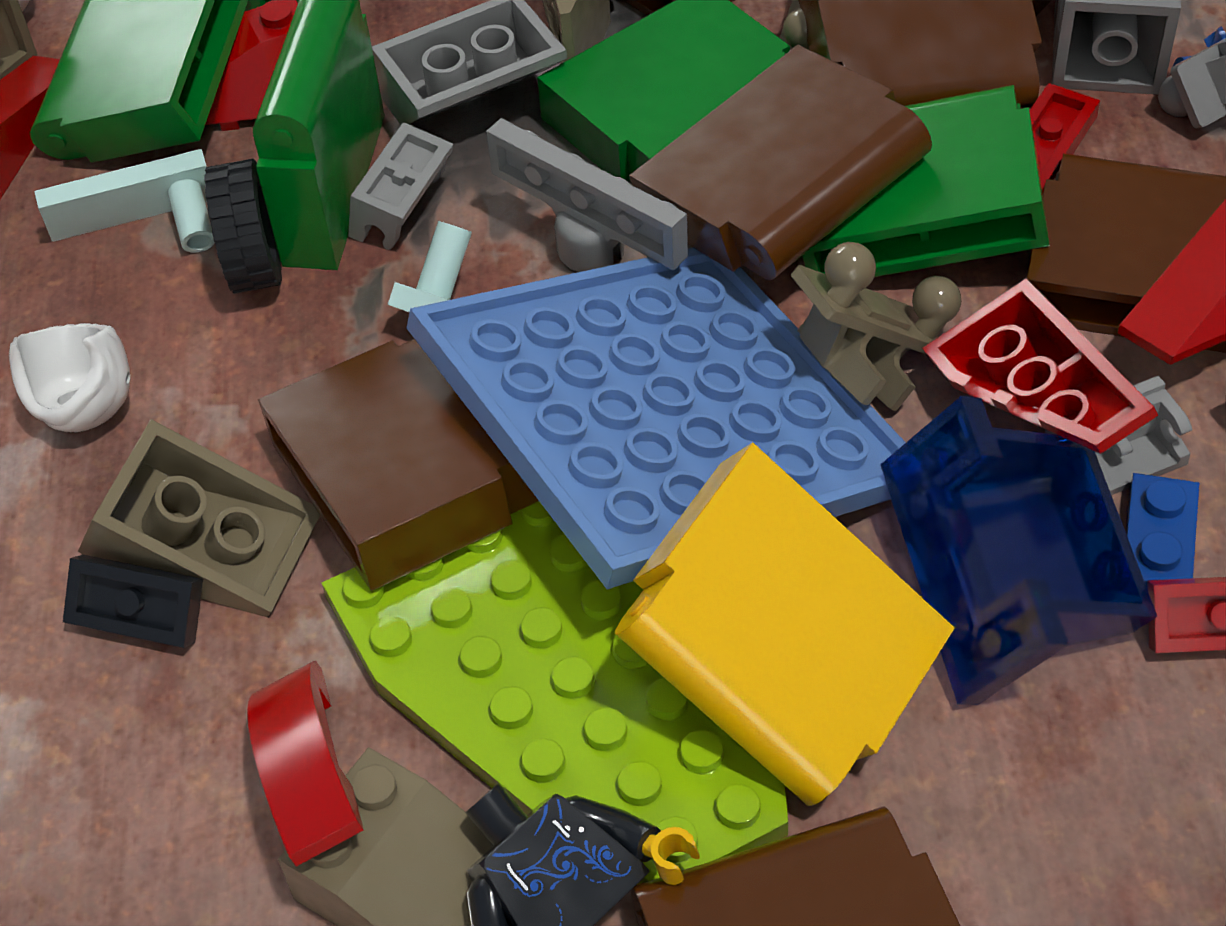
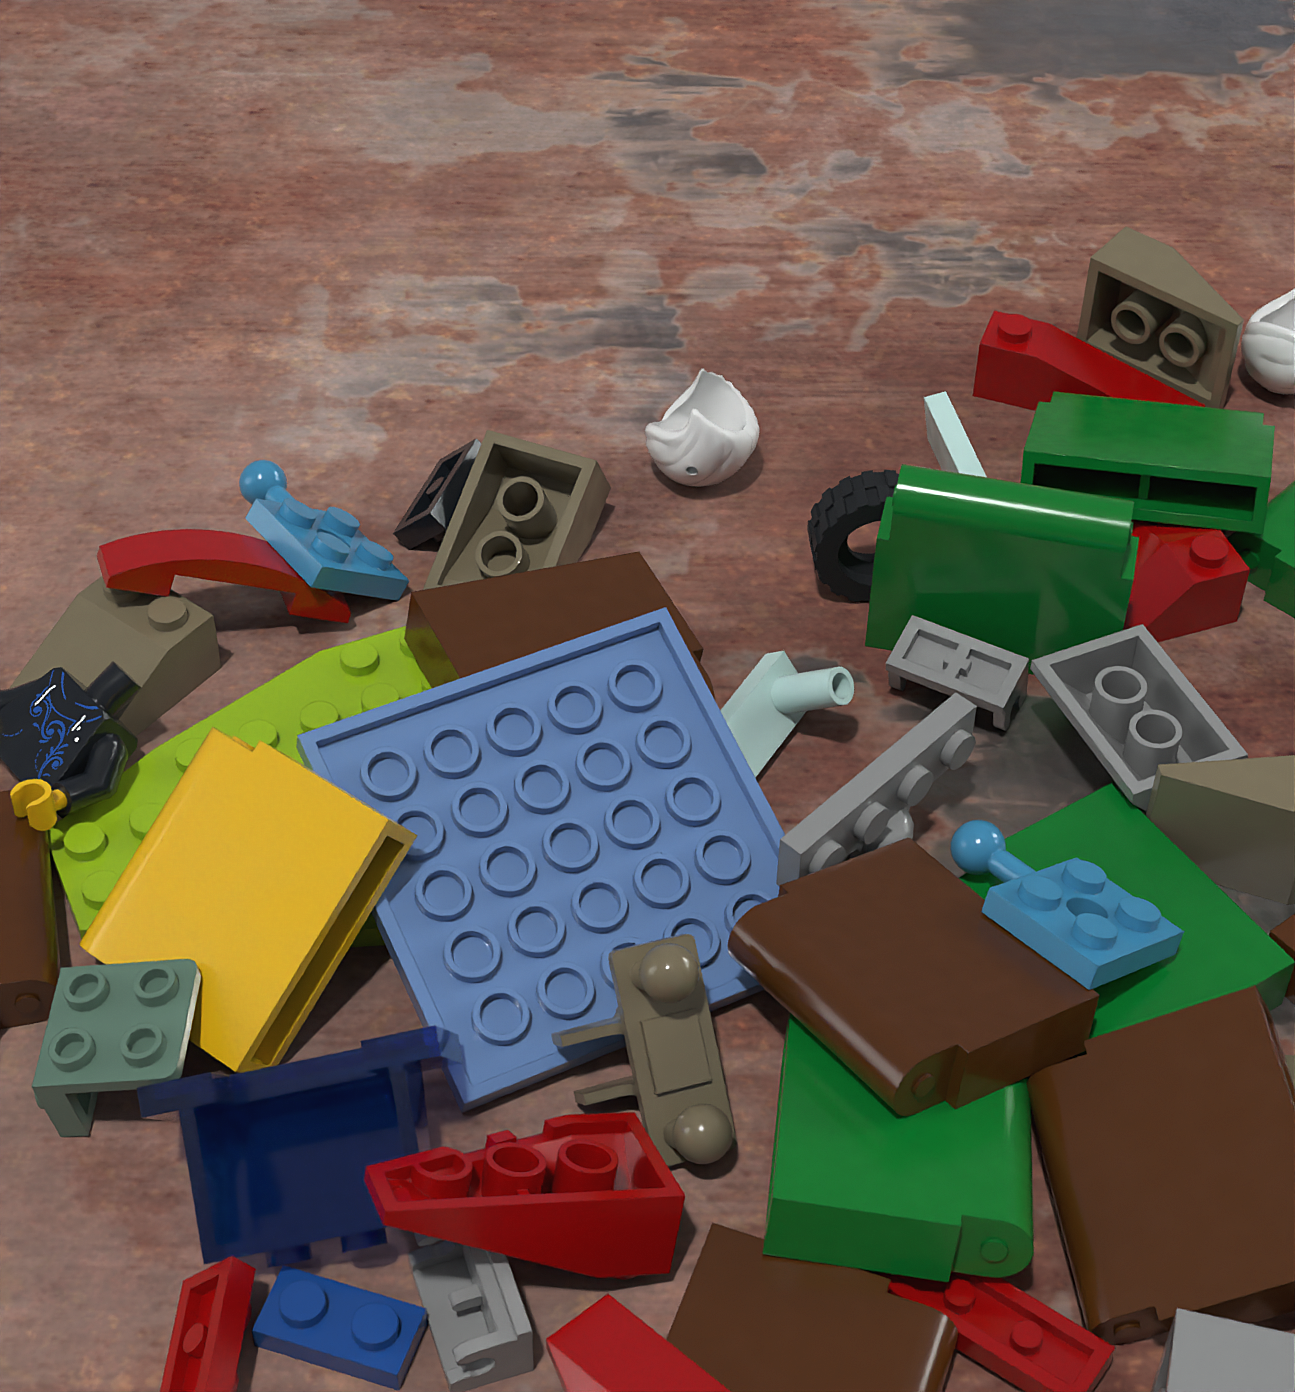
camera: 90 degrees right, 5 degrees down
none -> sand green bracket [32,959,201,1137]
none -> dark azure plate [239,460,409,601]
none -> dark azure plate [950,820,1184,990]

